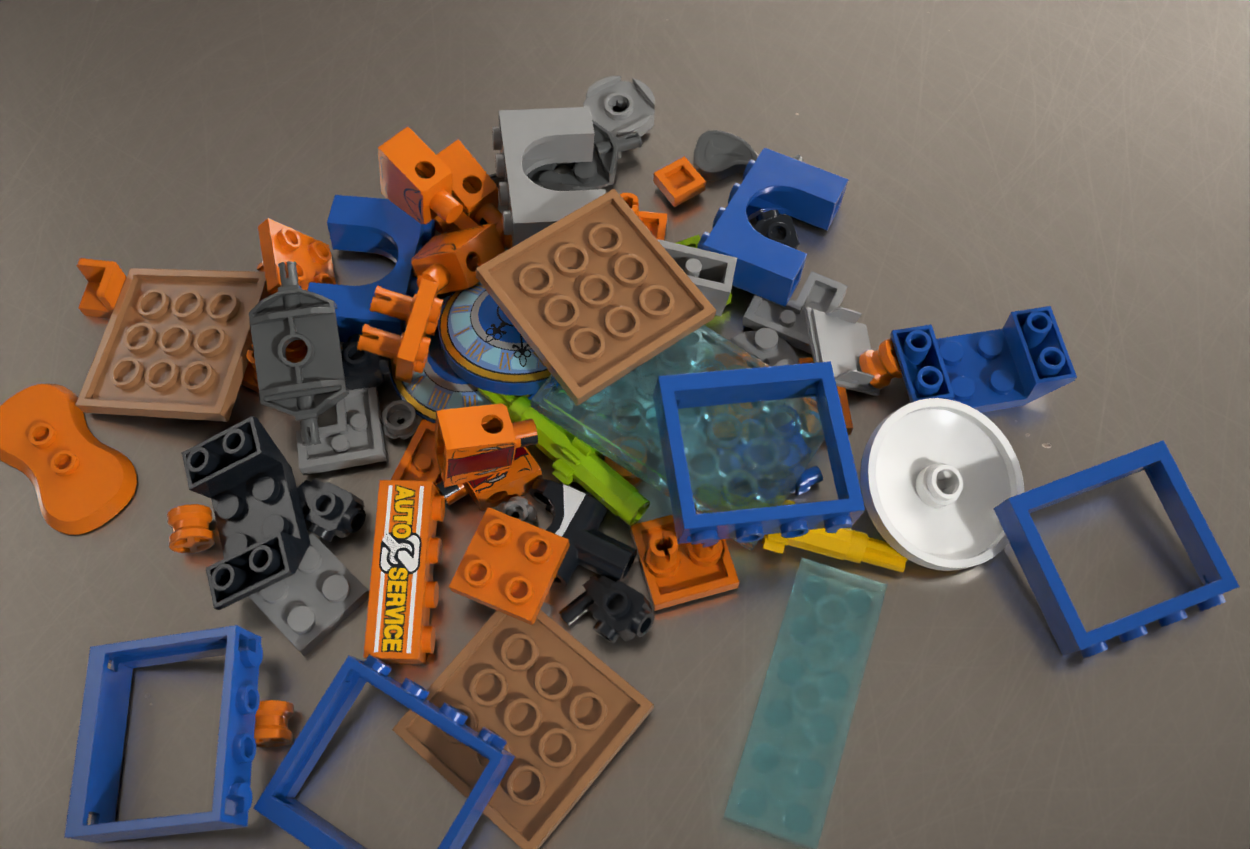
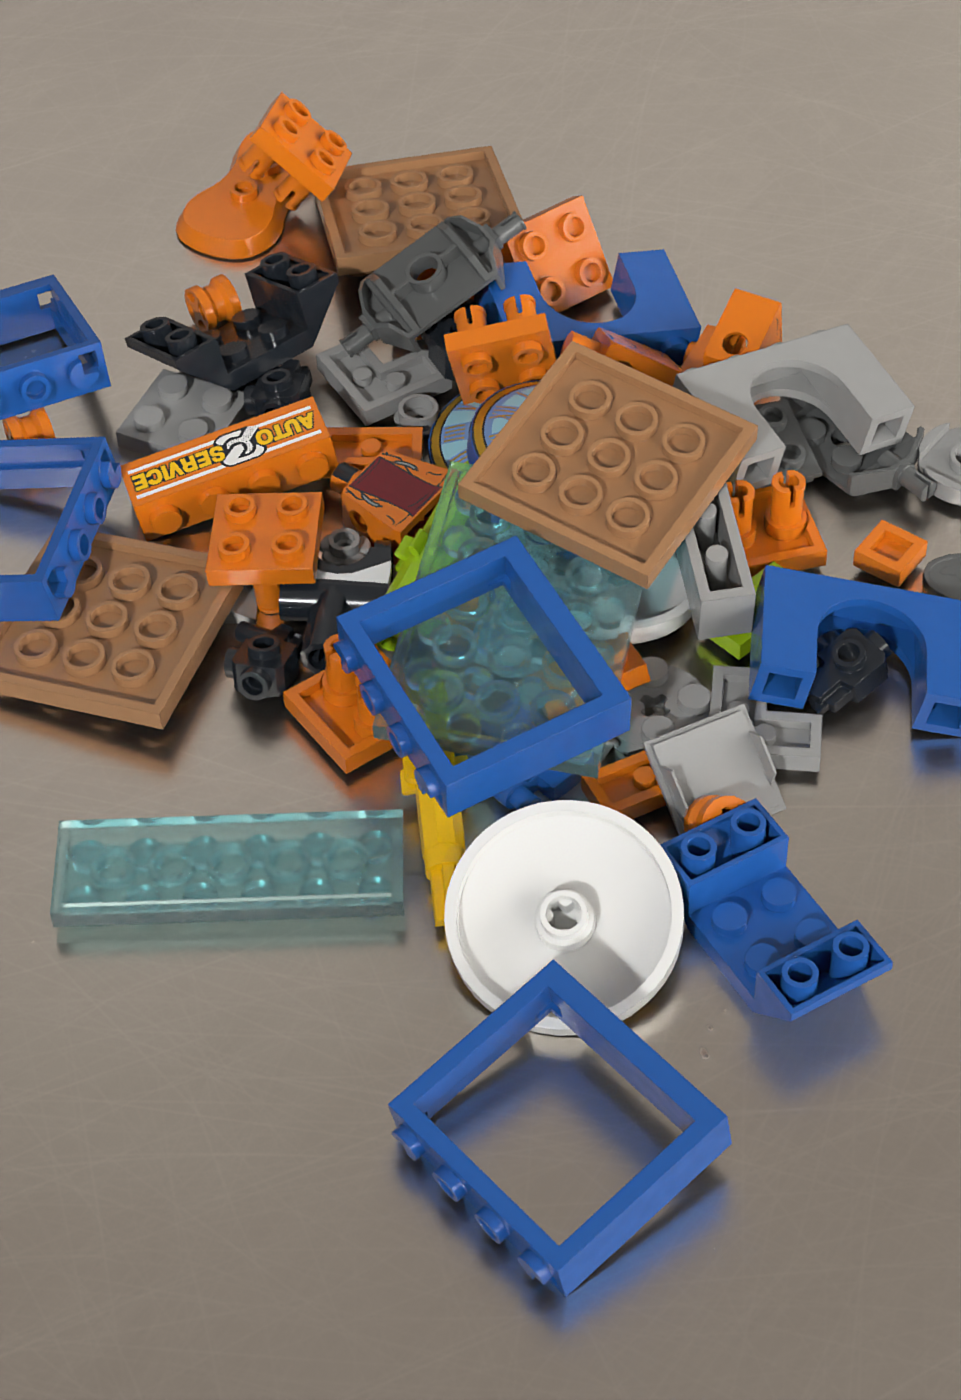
camera: 70 degrees right, 15 degrees down
orange panel [77,258,126,319] -> none
orange torso [378,126,463,224] -> none
orange torso [435,403,538,488] -> none
none -> orange plate [238,92,352,211]

